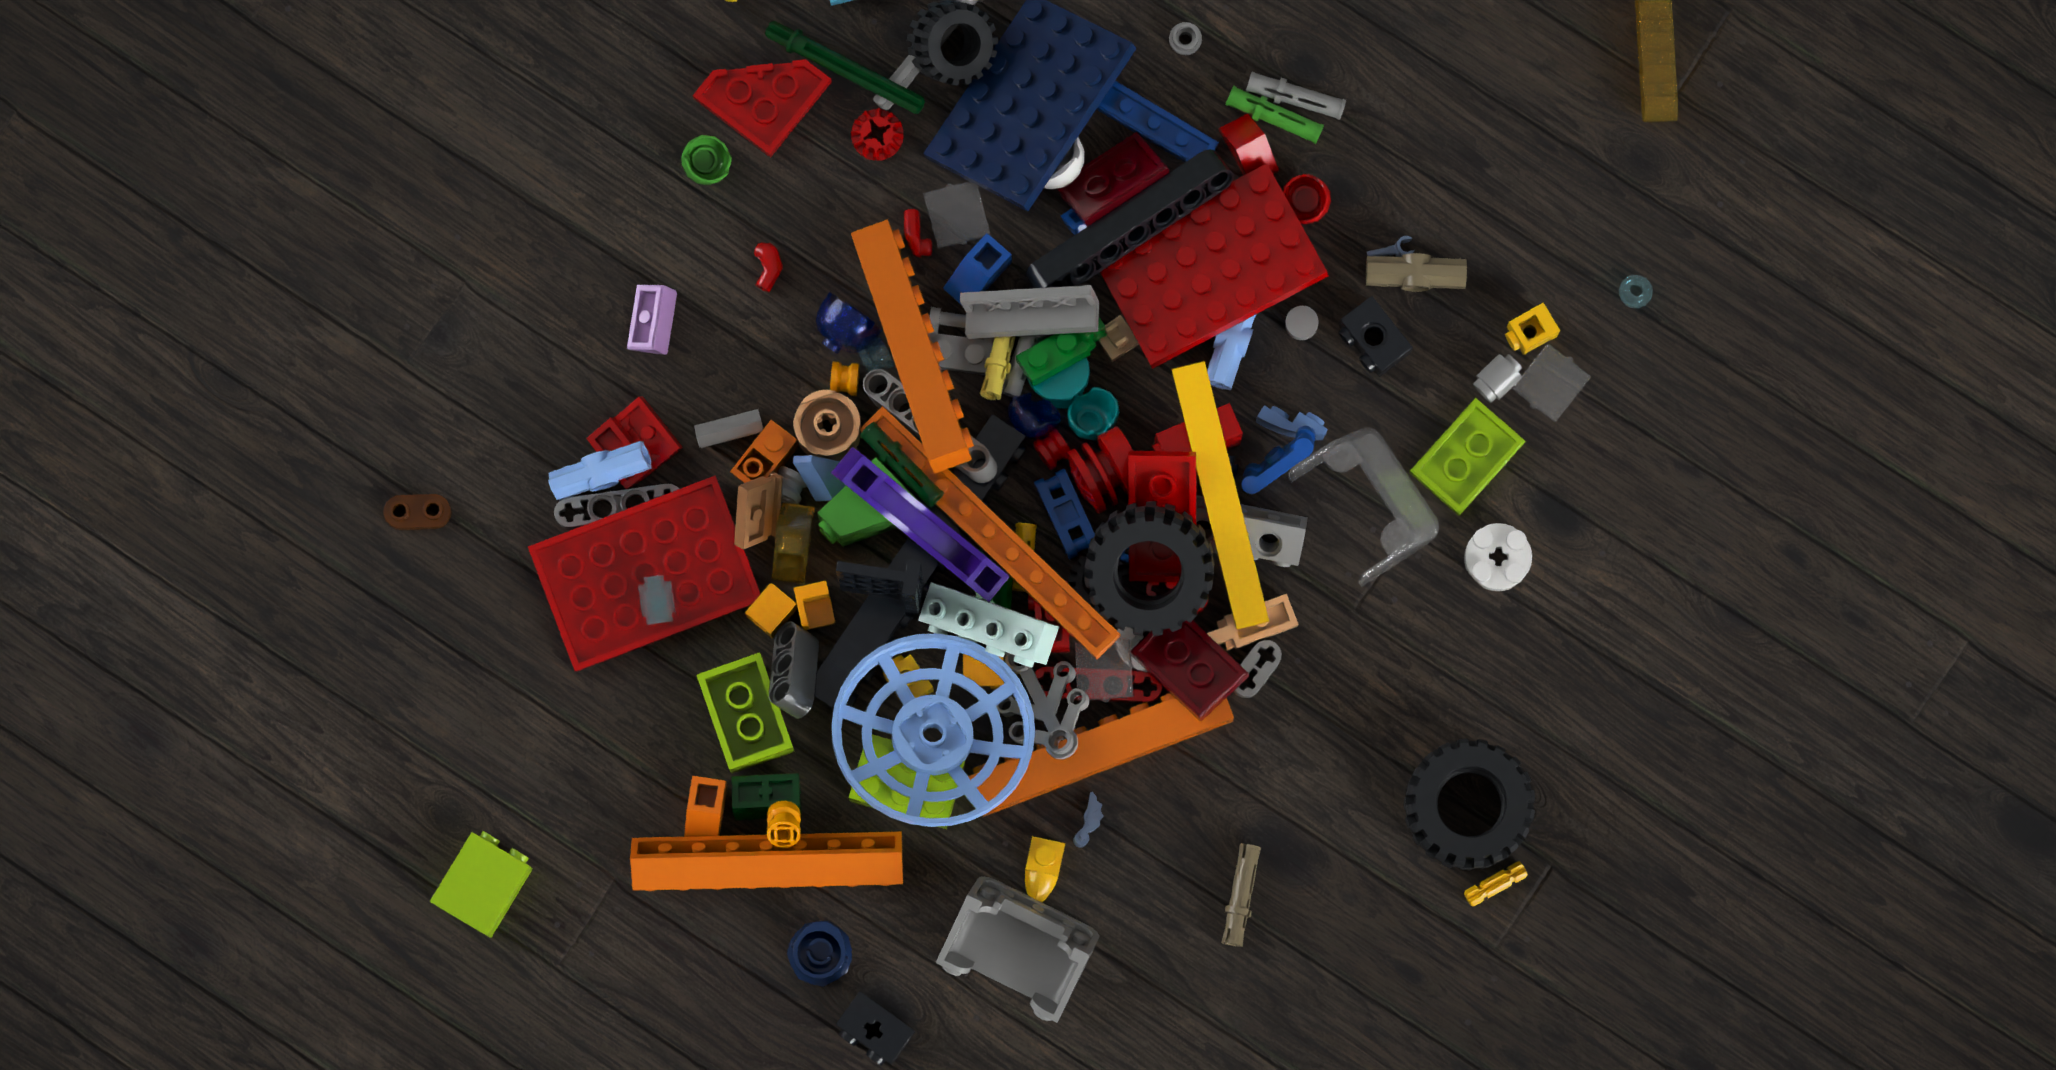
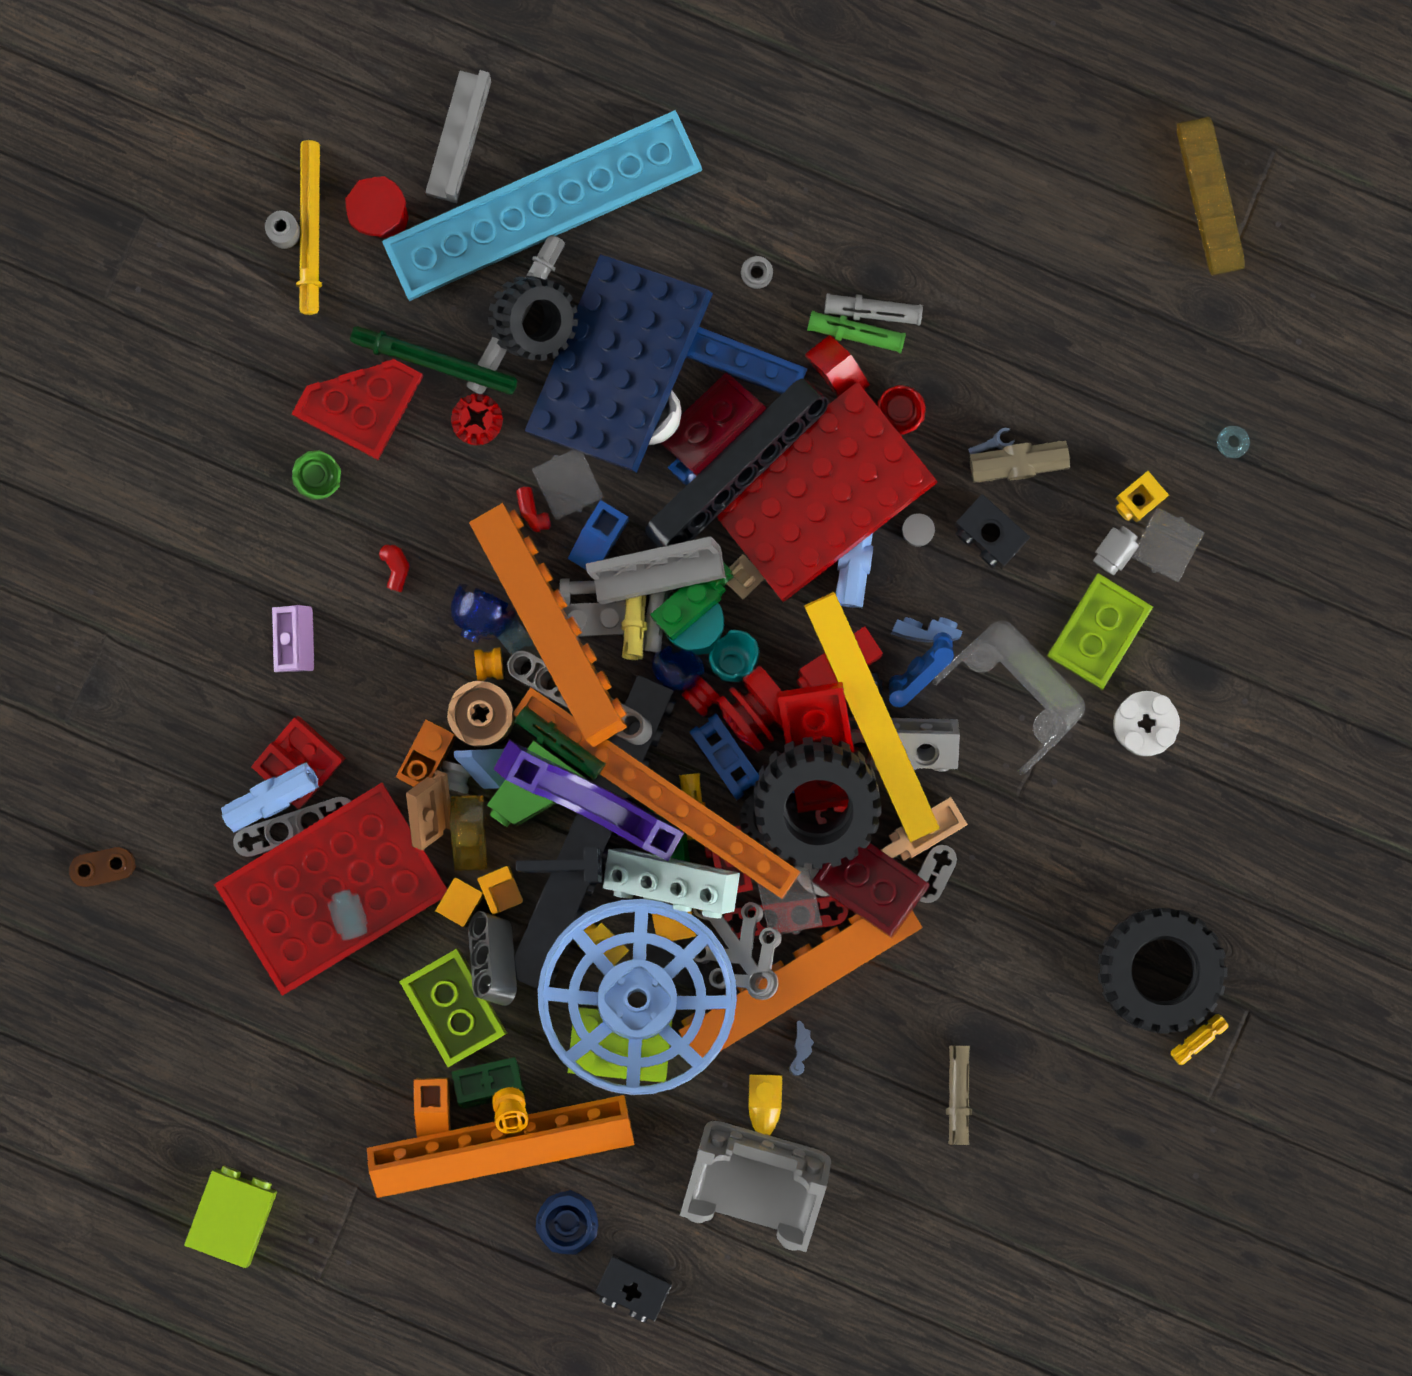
camera: 10 degrees left, 5 degrees up
light grey tile [694,409,763,448] -> none

